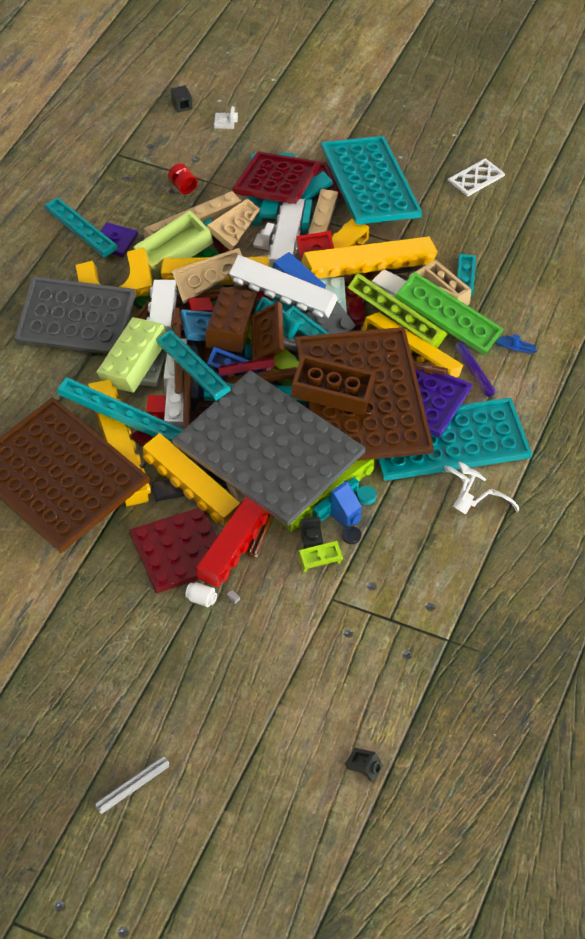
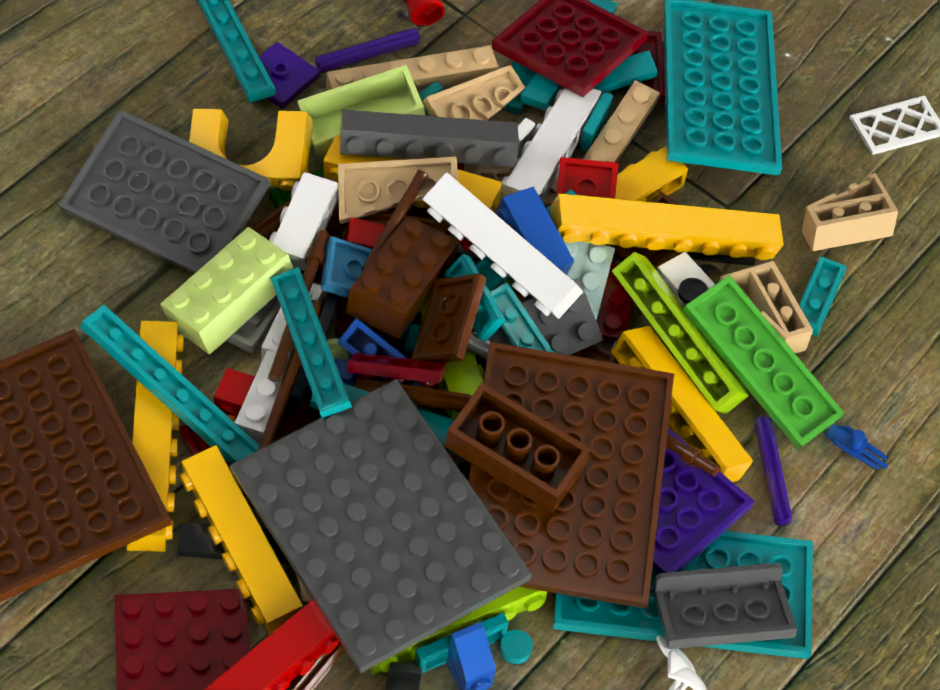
camera: 10 degrees right, 5 degrees up
none -> dark purple axle [315,28,420,73]
none -> dark grey brick [340,109,519,167]
none -> reddish brown bar [361,170,428,272]
none -> dark grey bracket [653,563,797,649]
none -> black piece [678,278,708,304]
none -> tan wedge [802,172,898,251]

